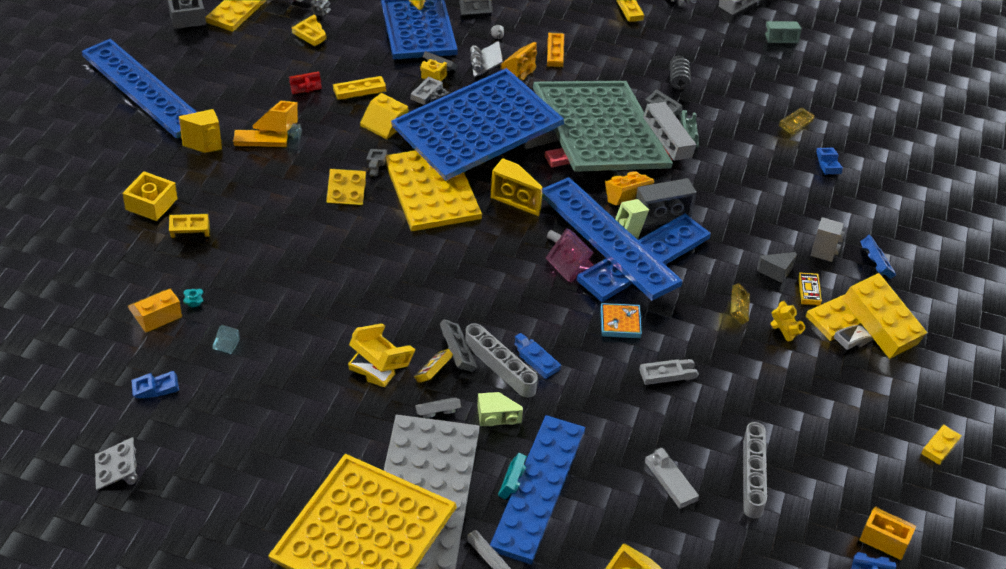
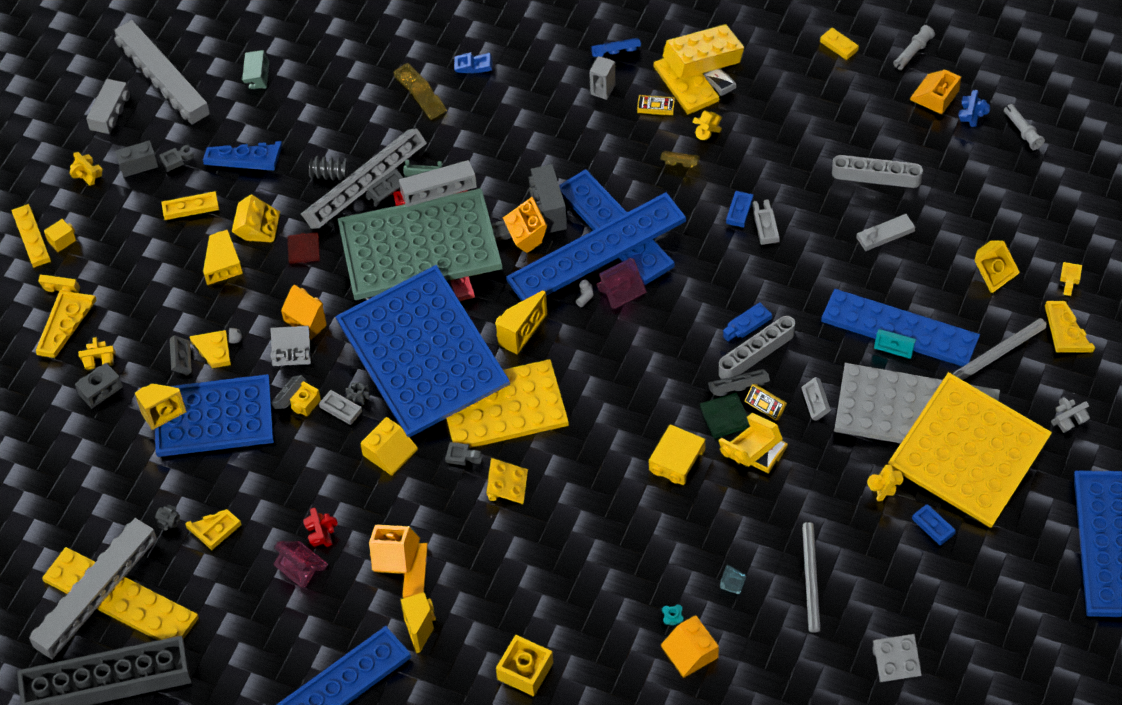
camera: 80 degrees left, 10 degrees up
blue slope [132,371,179,398] -> none
yellow hinge [169,214,210,238] -> none
yellow plate [333,76,386,100] -> none
yellowish green slope [477,392,523,426] -> none
light orange tile [547,33,564,67] -> none
tile [601,303,642,338] -> none
yellowish green brick [615,199,649,239] -> none
dark grey slope [757,252,797,283] -> none
none -> yellow wing [190,330,231,368]
none -> blue wing [203,141,282,170]
none -> yellow slope [203,230,243,285]
none -> yellow slope [232,194,280,242]
none -> clear pink bracket [273,541,328,588]
none -> clear red piece [288,233,320,264]
none -> light grey brick [301,128,427,229]
none -> clear yellow slope [410,81,447,120]
none -> yellow panel [649,424,705,485]
none -> clear green plate [700,393,750,439]
none -> blue plate [726,191,753,227]
none -> light grey axle [803,522,820,632]
none -> yellow hips [867,465,903,501]
none -> light grey pin [893,25,935,70]
none -> blue plate [912,504,956,546]

